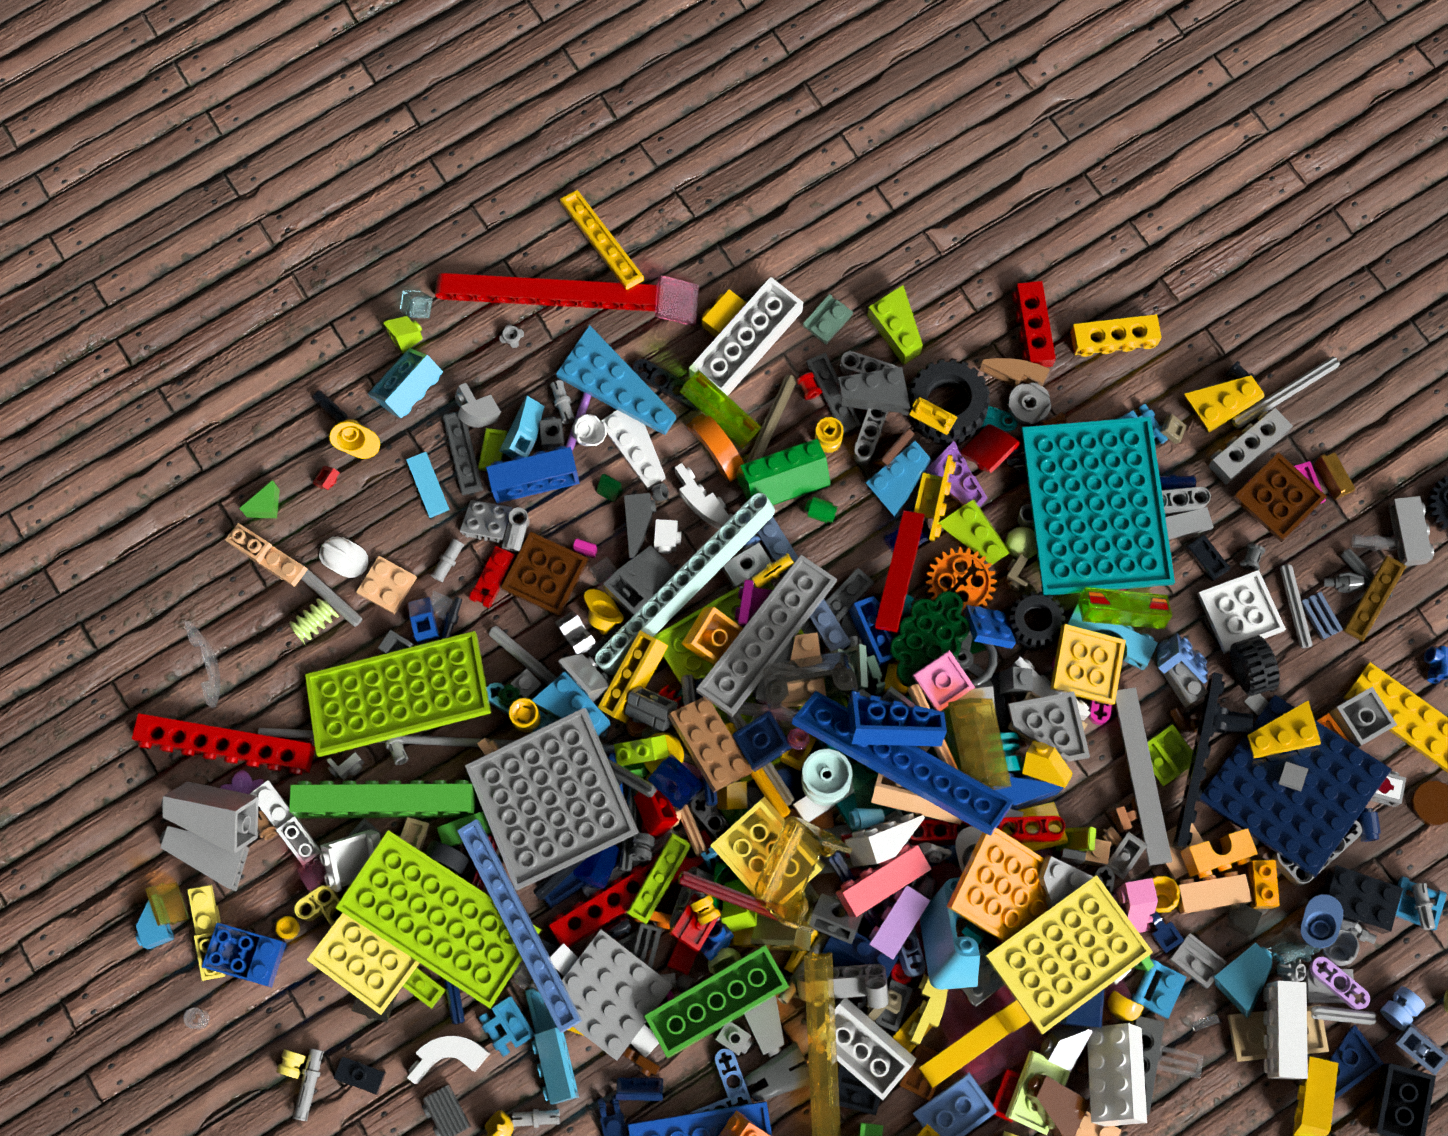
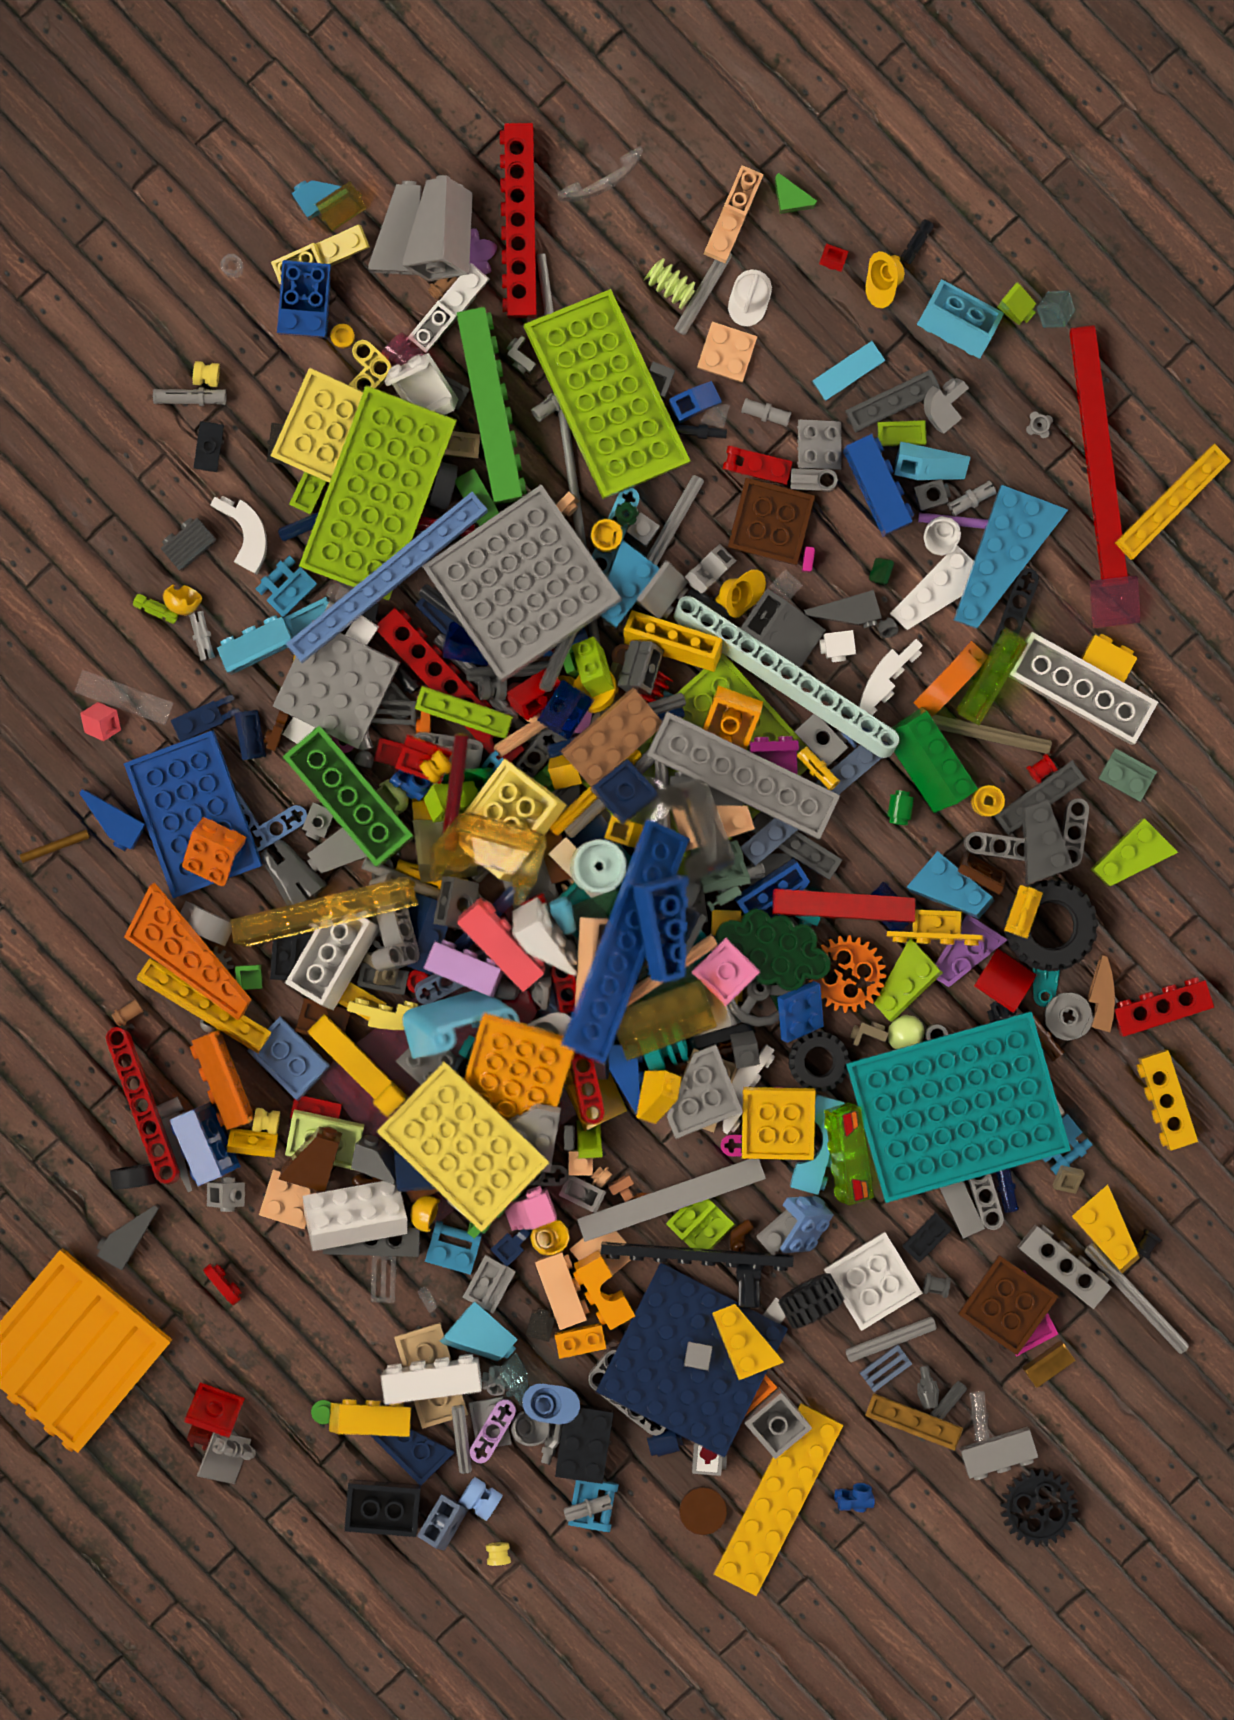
camera: 80 degrees right, 15 degrees up
clear pink plate [787,728,810,750] -> none

